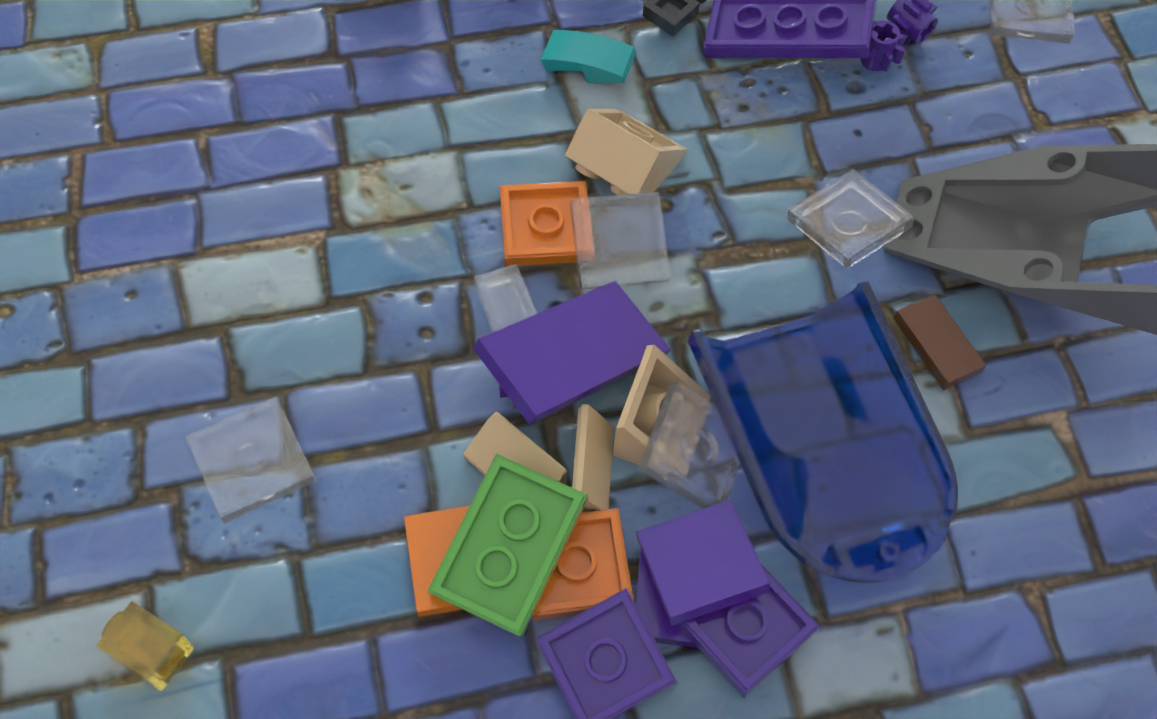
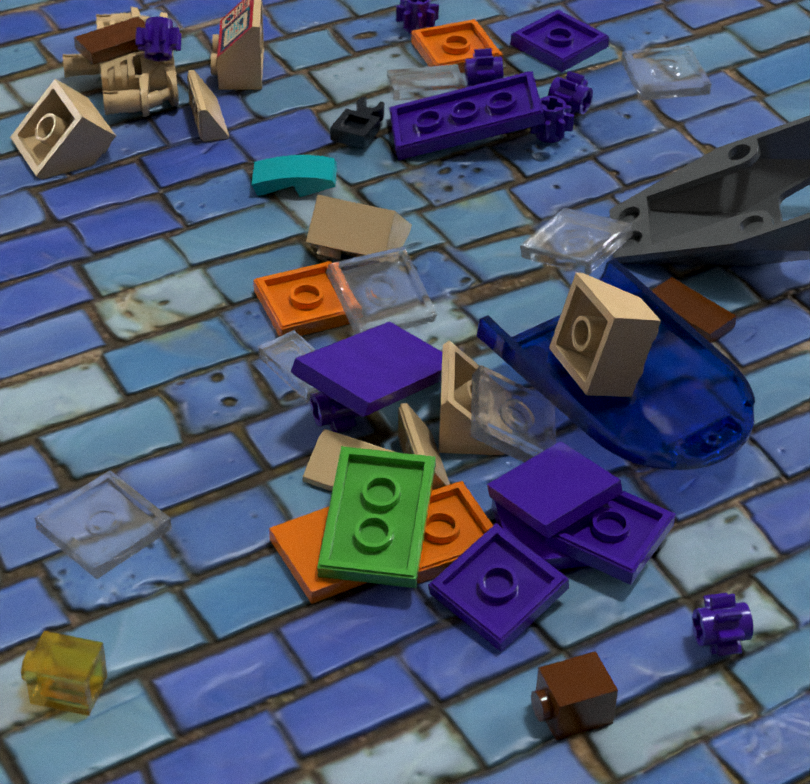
camera: 15 degrees left, 20 degrees down
none -> tan slope [549,273,661,397]

